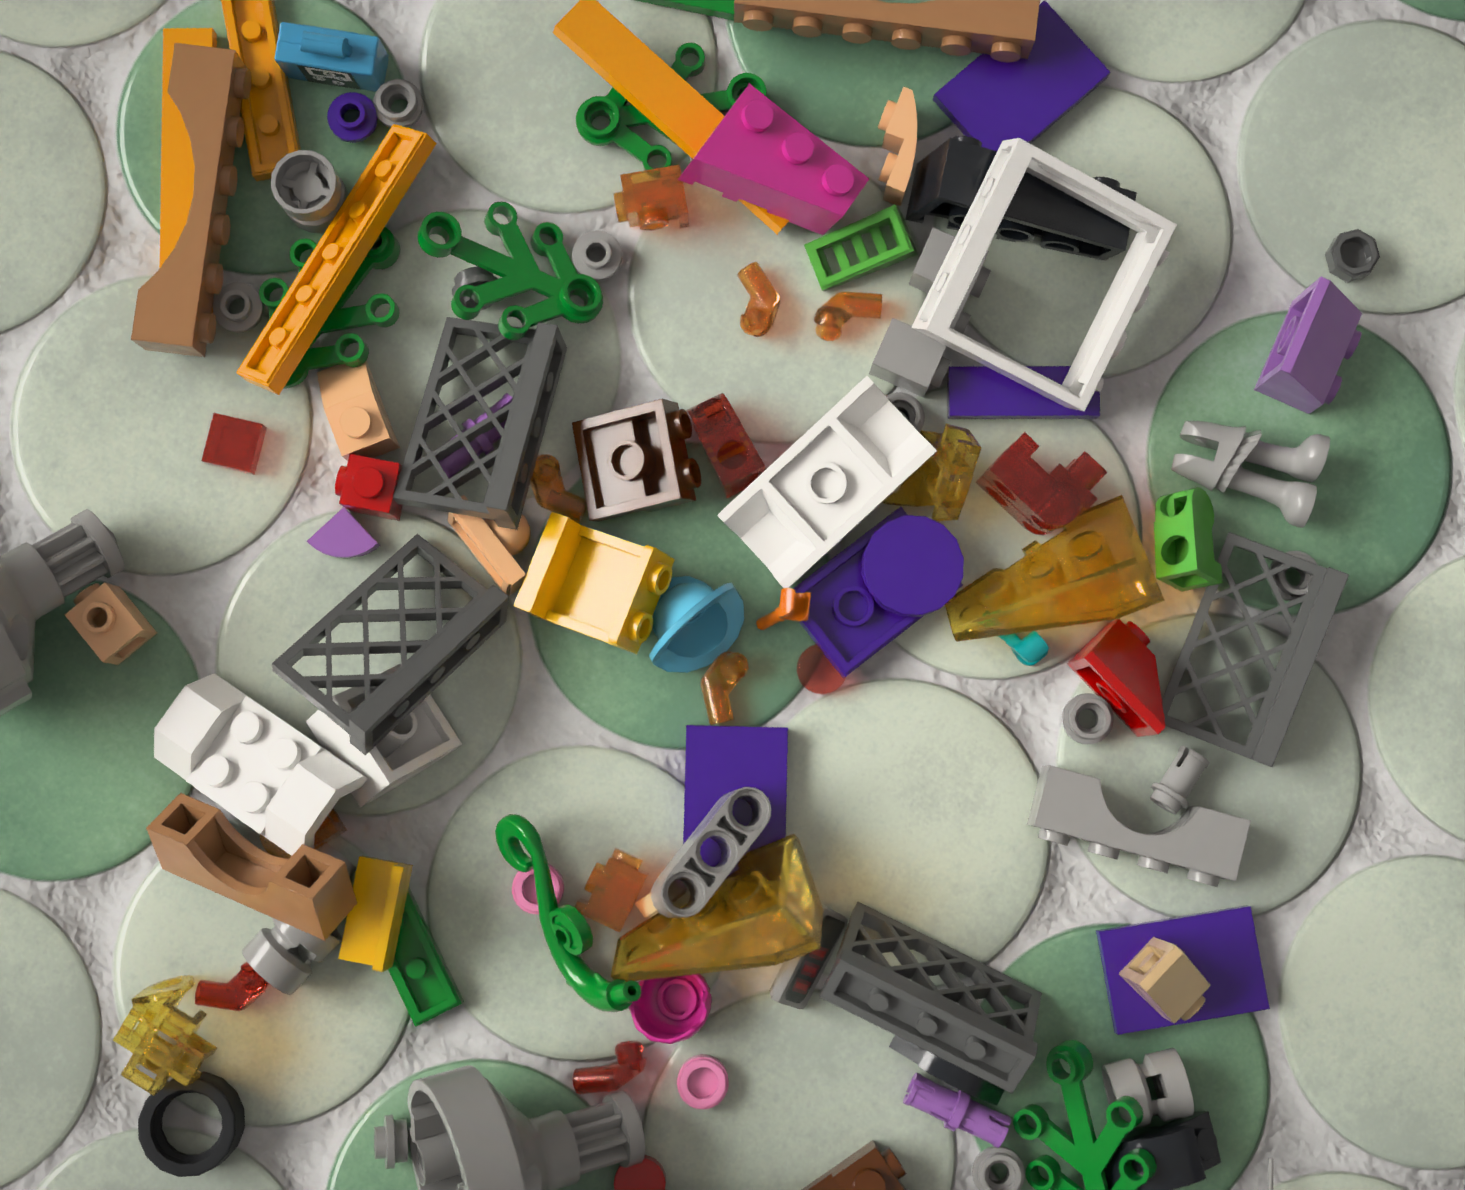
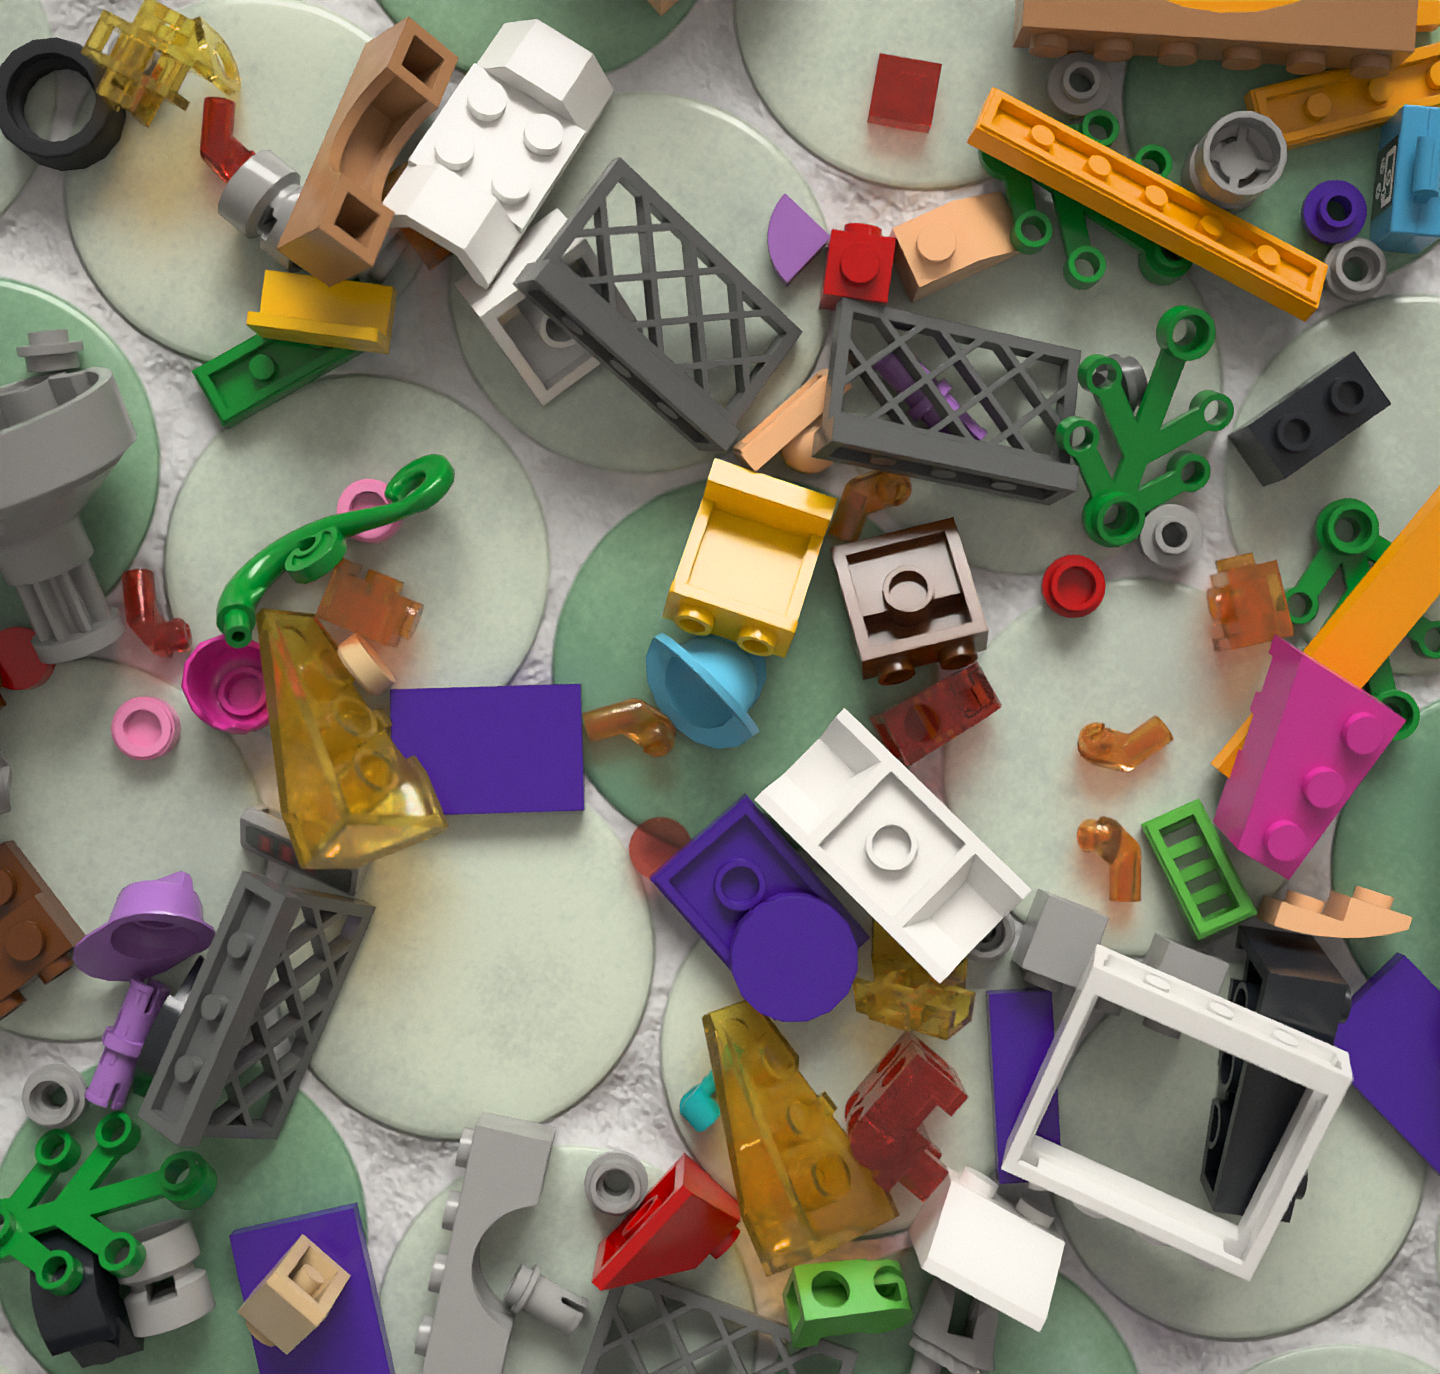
camera: 85 degrees right, 5 degrees up
light grey beam [651,787,771,918] -> none
orange hand [756,588,811,630] -> none
none -> medium lavender piece [73,871,216,981]
none -> white slope [908,1165,1065,1332]
none -> red plate [1041,555,1106,618]
none -> black brick [1227,351,1391,487]

